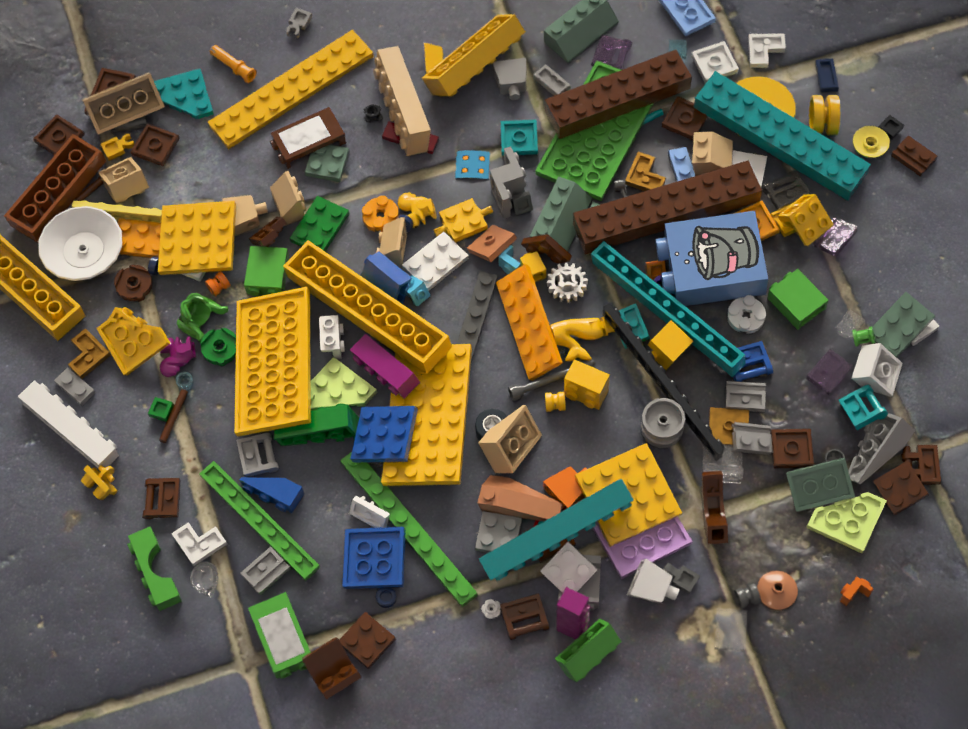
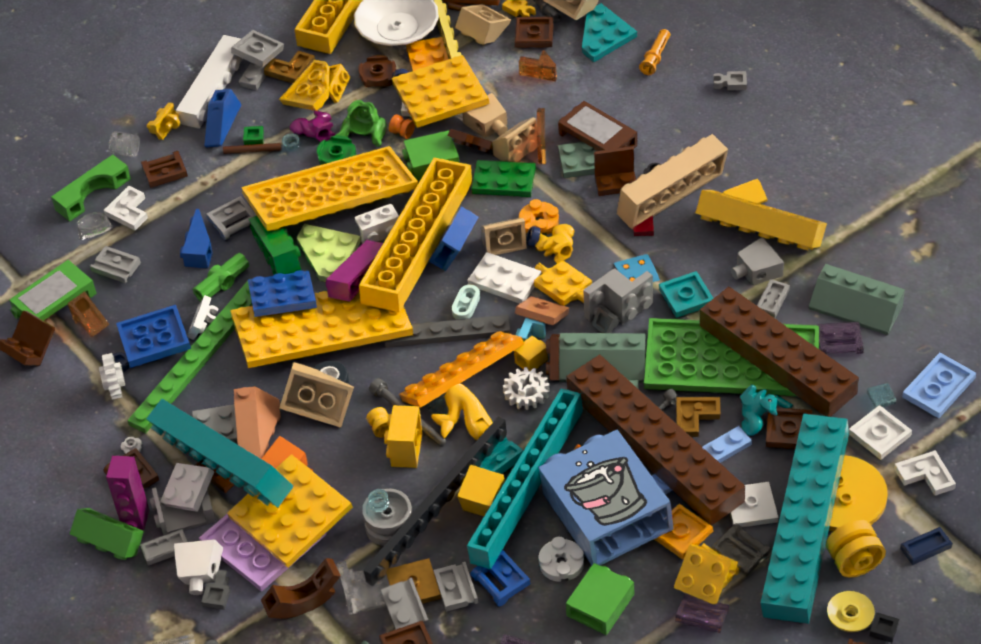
camera: 70 degrees right, 15 degrees down
bright green plate [199,461,320,581] -> none
yellow plate [208,30,374,150] -> none
reddish brown plate [339,612,396,669] -> none
medium azure bracket [406,275,430,306] -> none
tan slope [692,132,733,175] -> none
none -> clear orange slope [67,291,109,338]
none -> white gear [99,353,125,400]
none -> clear piece [109,131,140,157]
none -> light grey plate [140,529,187,566]
none -> bright green piece [192,252,249,302]
none -> blue slope [204,88,242,148]
none -> light grey plate [231,30,284,67]
none -> clear light blue bush [368,489,389,512]
none -> light aqua plate [452,285,480,320]
none -> clear orange slope [519,50,557,81]
none -> clear orange tile [537,108,546,164]
none -> reddish brown bracket [594,146,636,196]
none -> teal animal [740,384,777,436]

